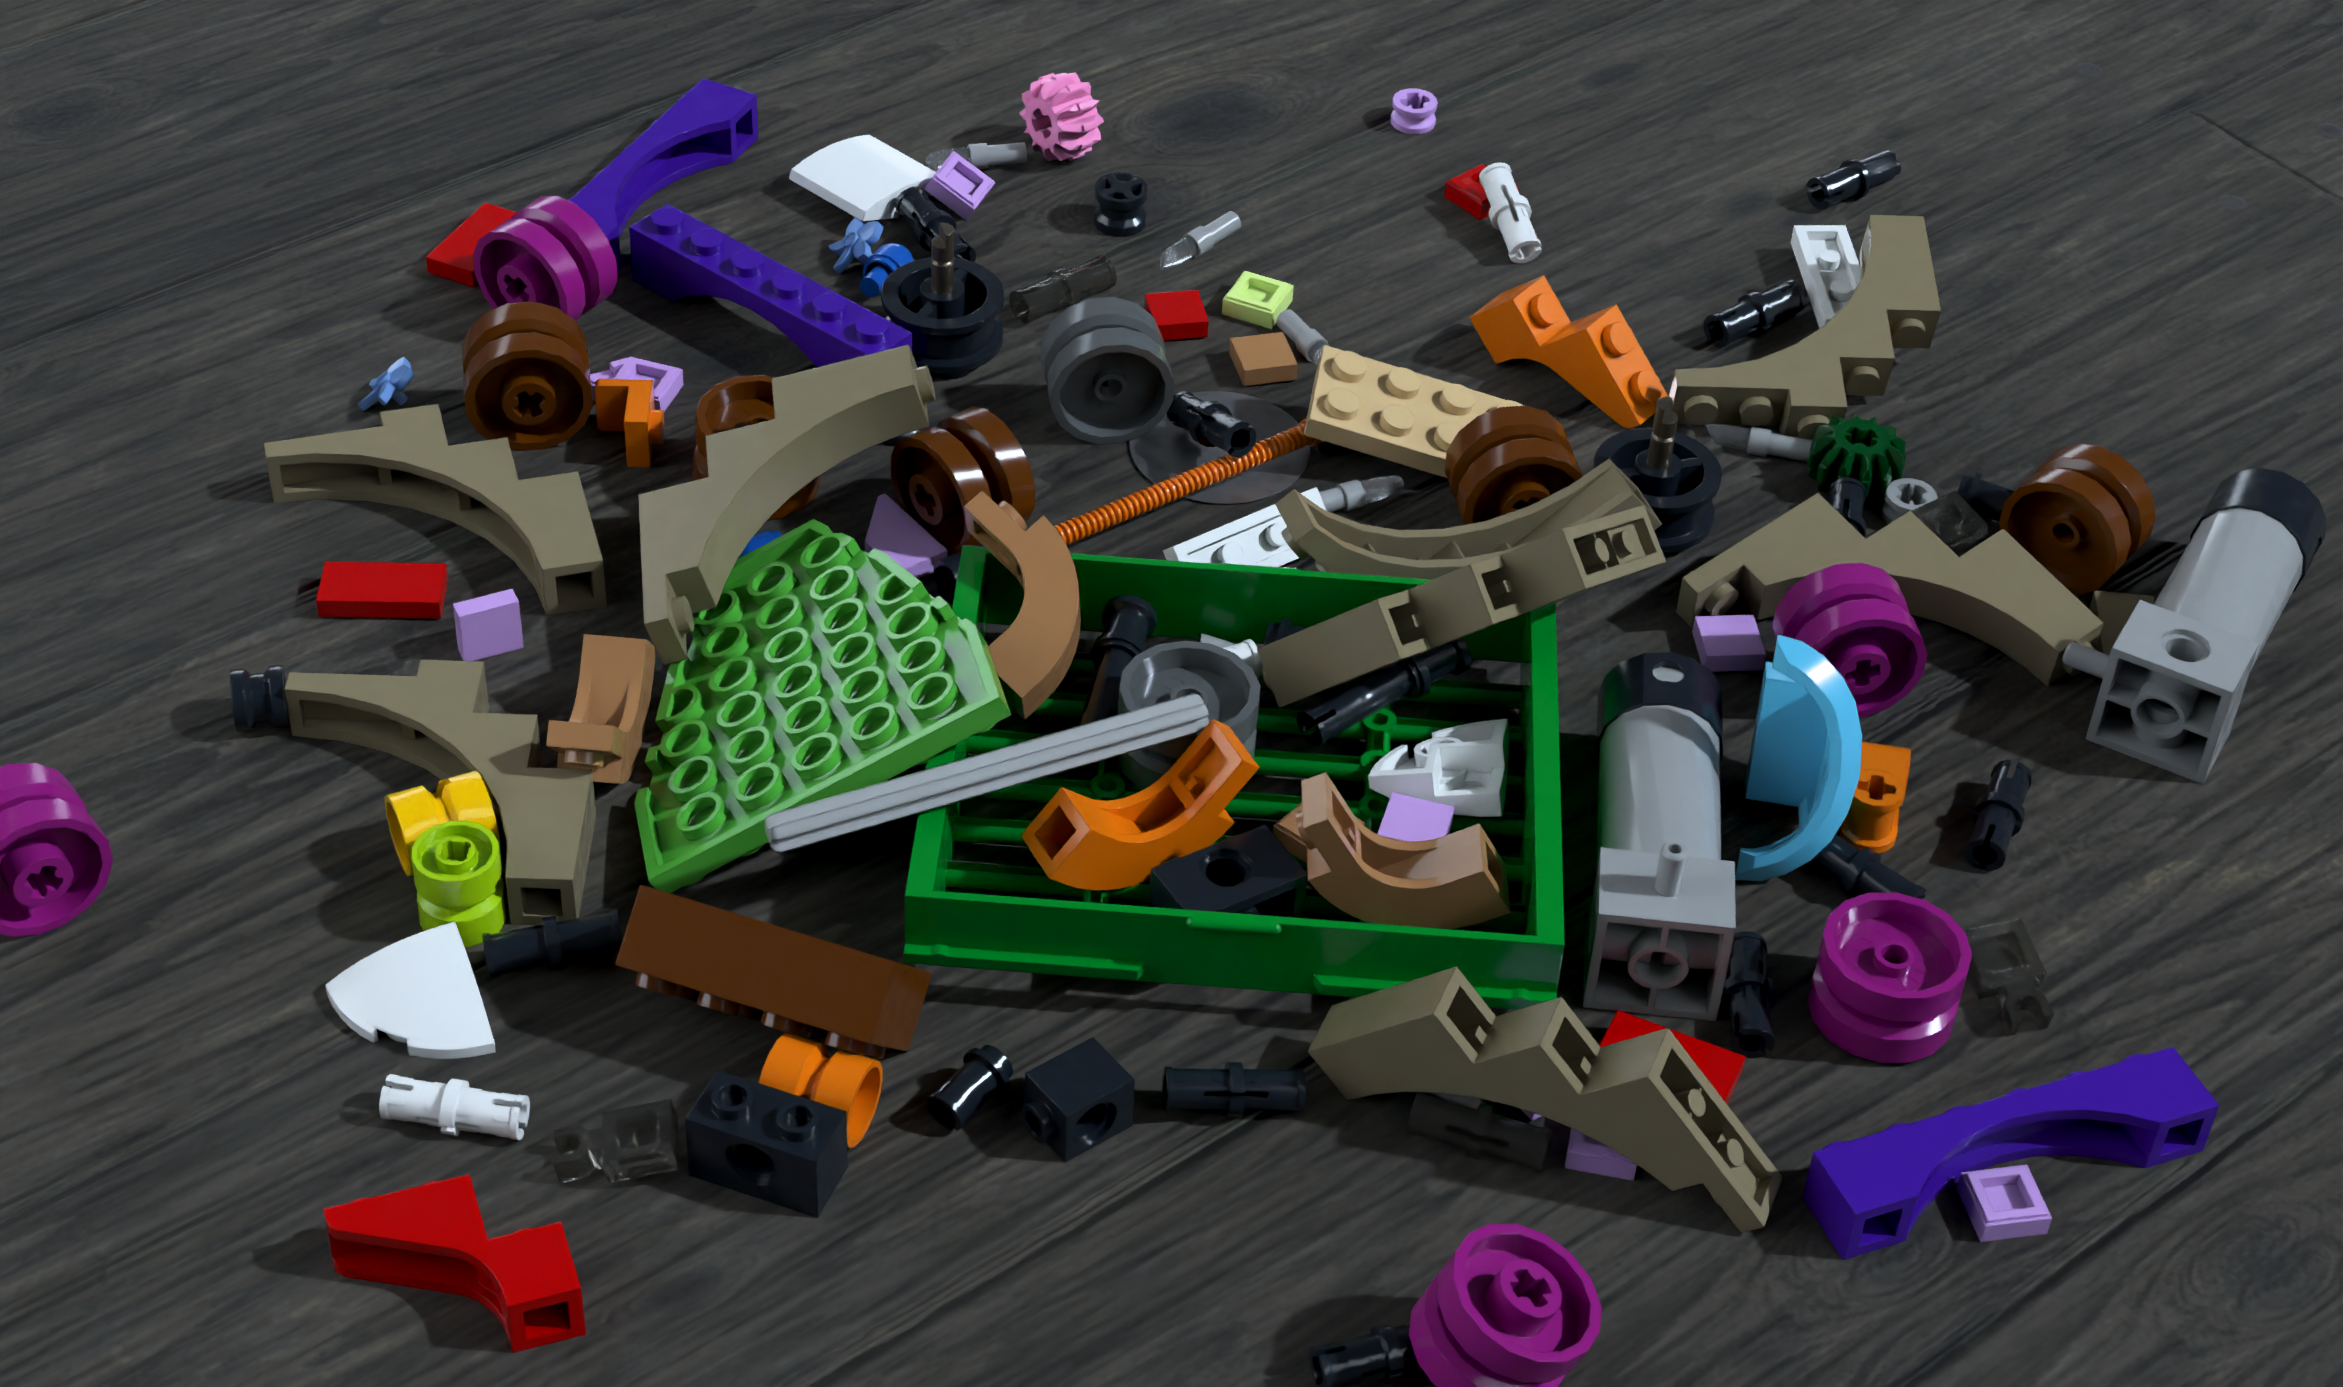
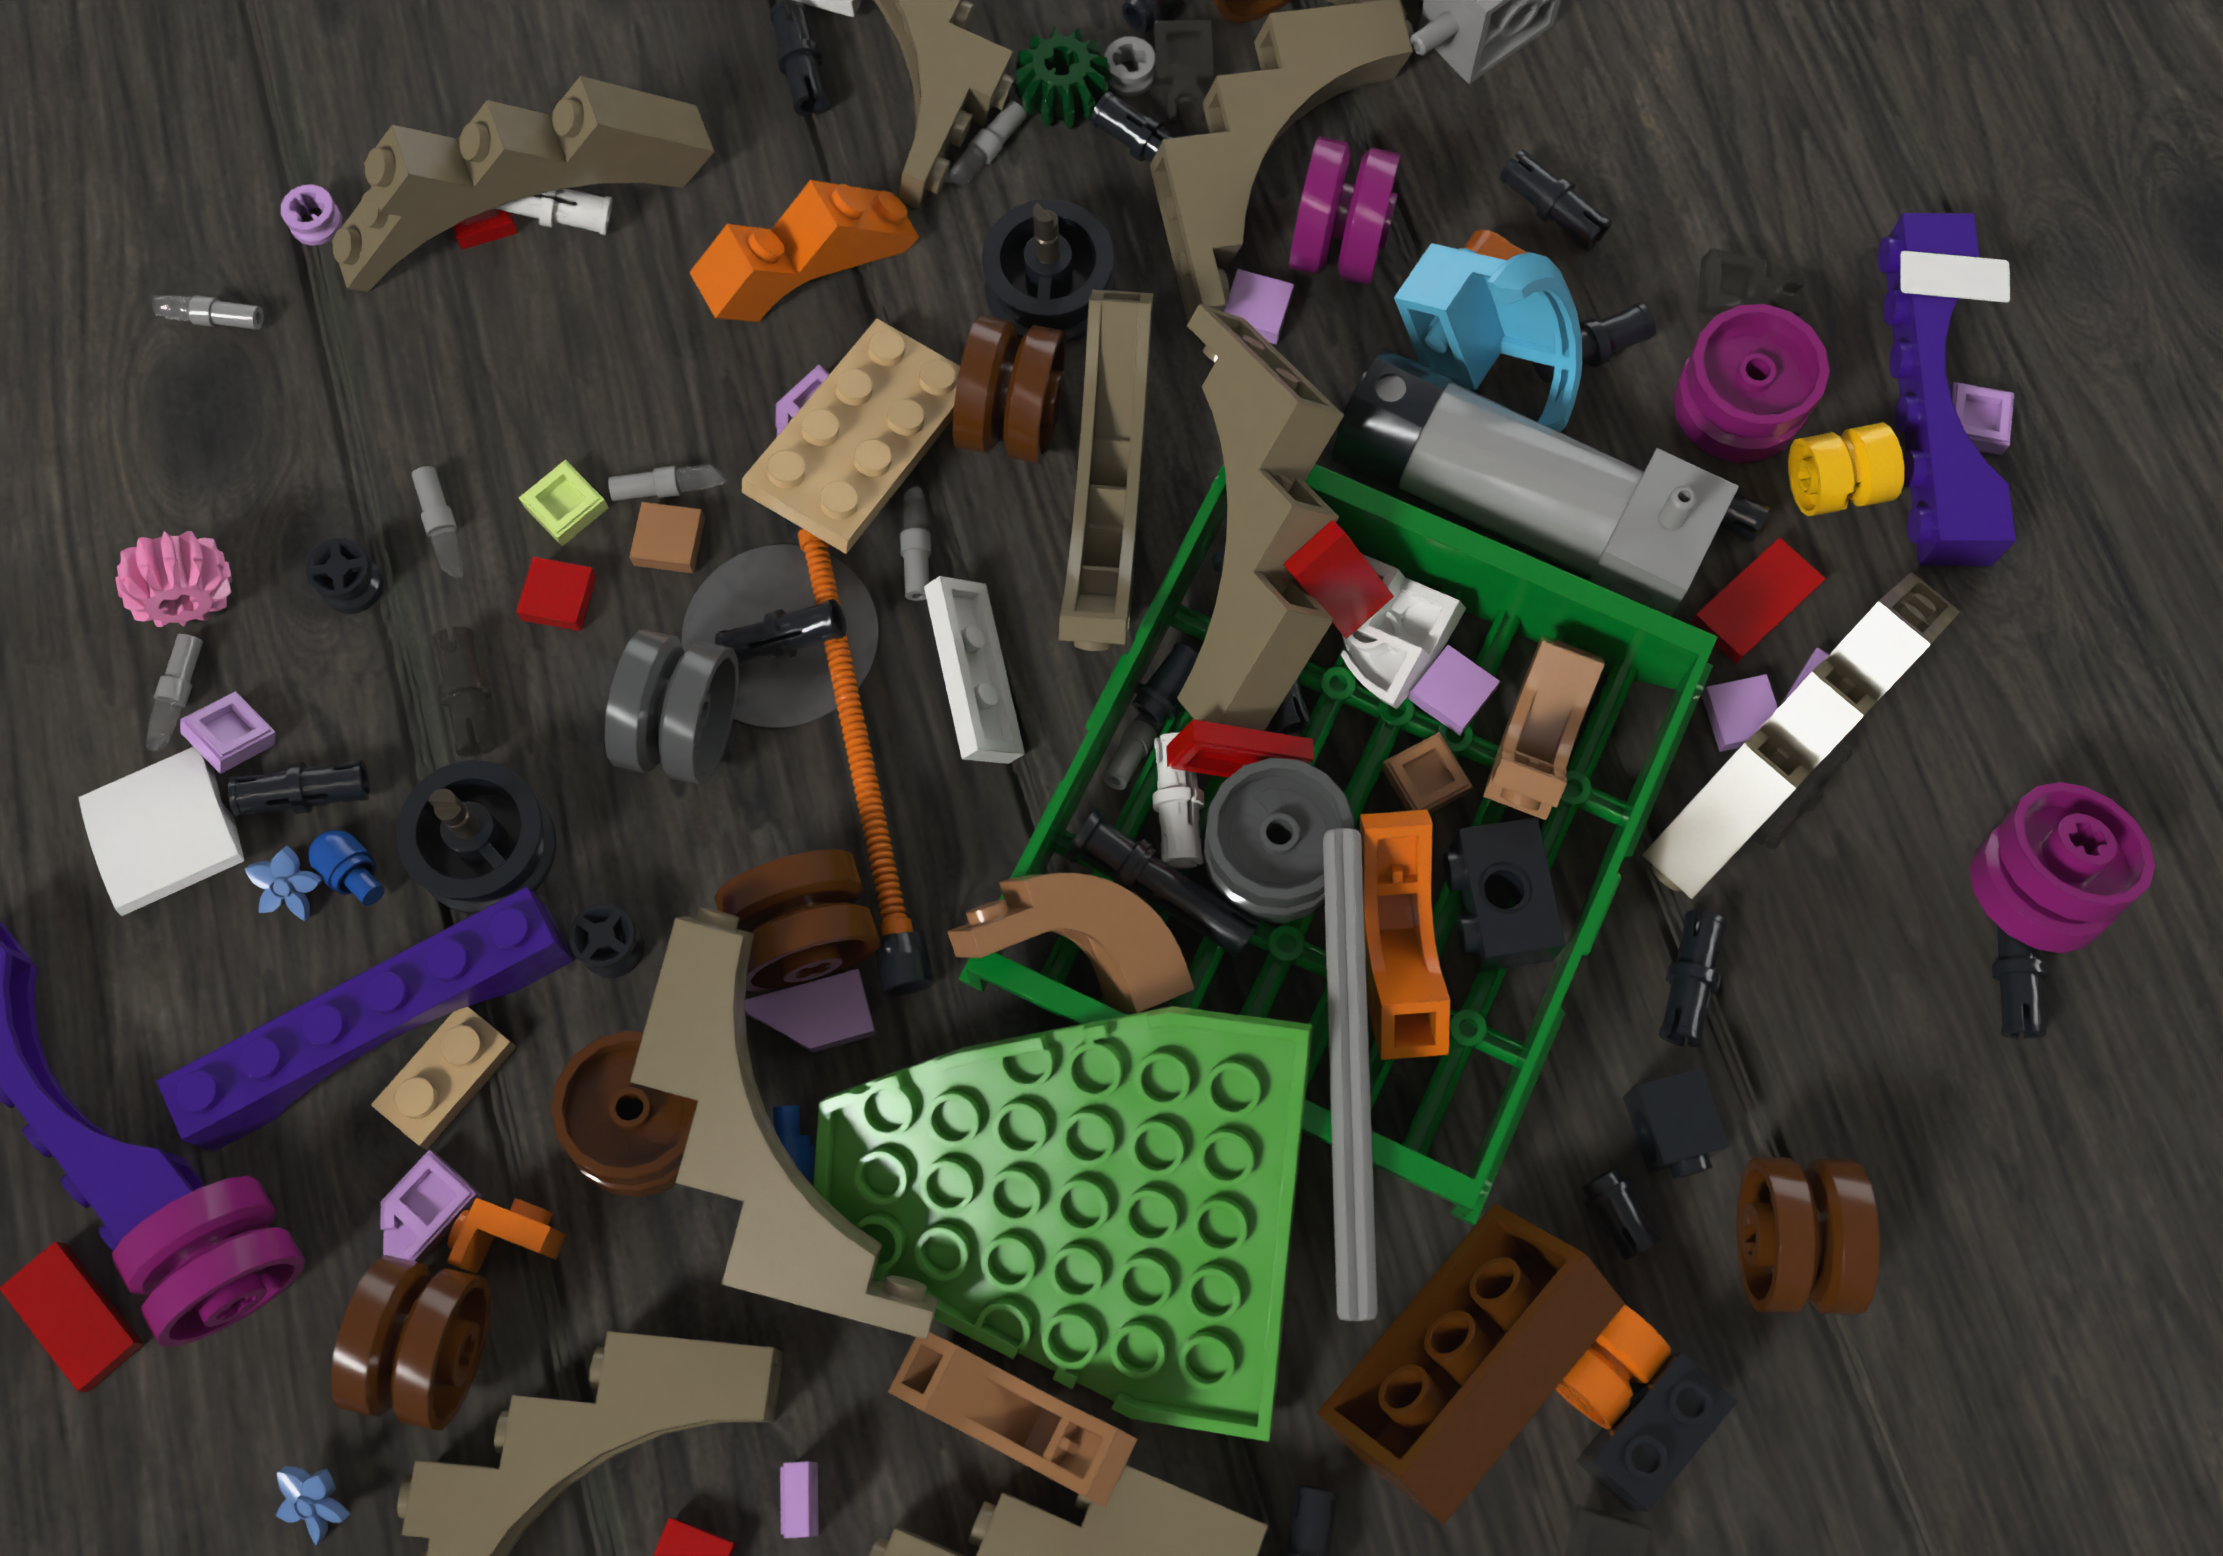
camera: 65 degrees left, 30 degrees up
none -> light grey piece [152,295,264,330]
none -> dark tan arch [332,76,714,292]
none -> tan plate [371,1007,517,1150]
none -> red tile [1166,719,1314,778]
none -> red tile [1283,520,1394,639]
none -> reddish brown wheel [1736,1157,1880,1315]
none -> yellow wheel [1788,422,1905,517]
none -> white sticker [1900,251,2010,302]

